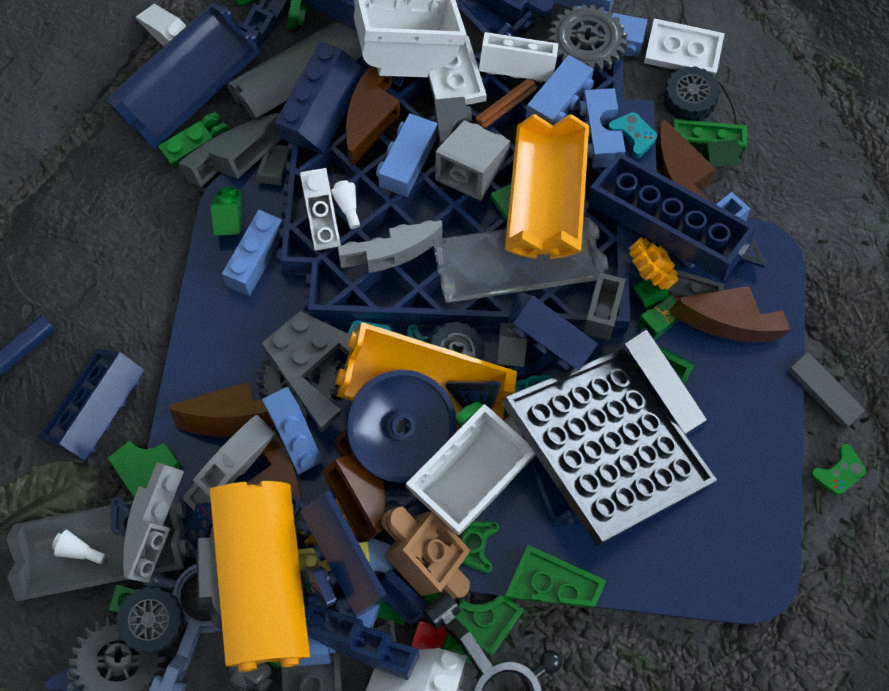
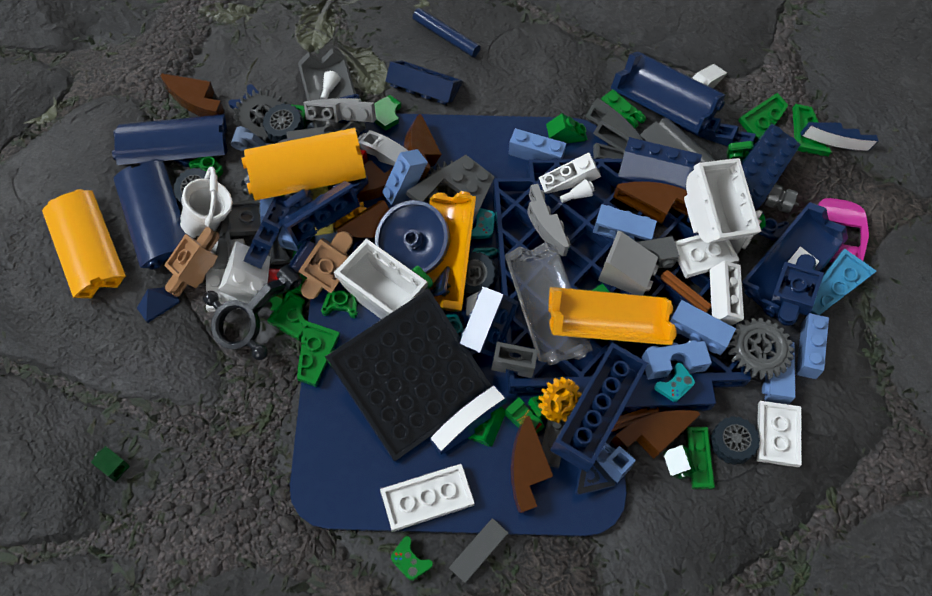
camera: 85 degrees right, 5 degrees down
none -> white plate [380,464,474,532]

